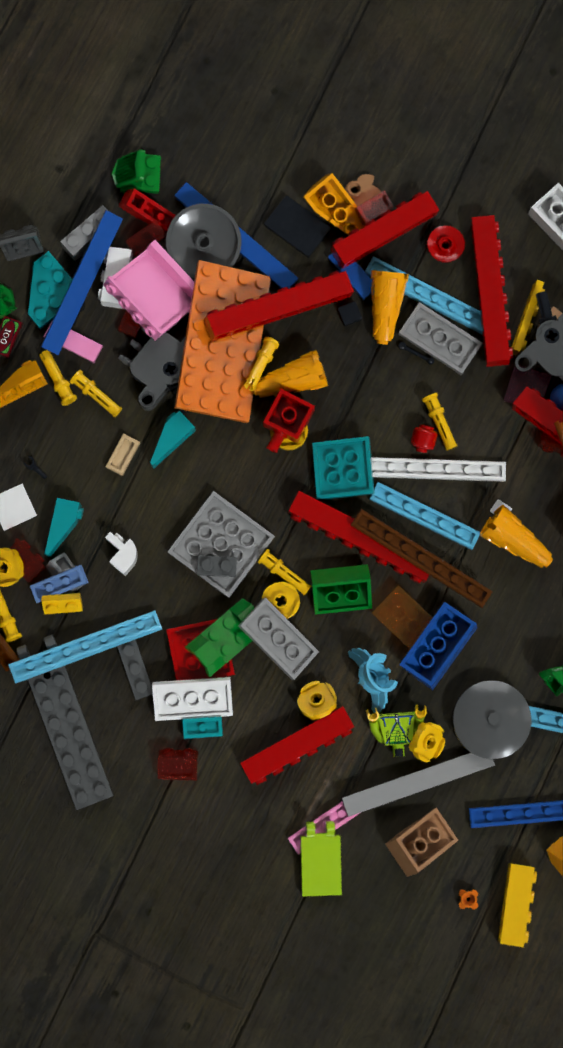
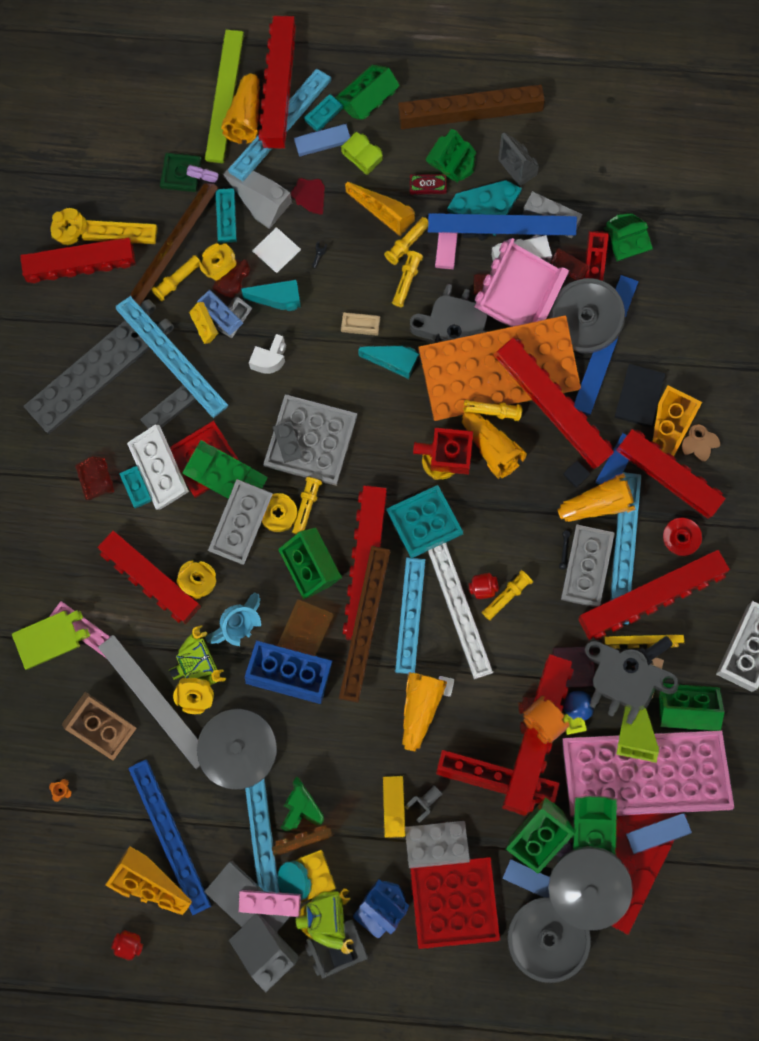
camera: 75 degrees right, 5 degrees down
clear red tile [354,191,394,225] -> none
yellow brick [498,863,537,947] -> none

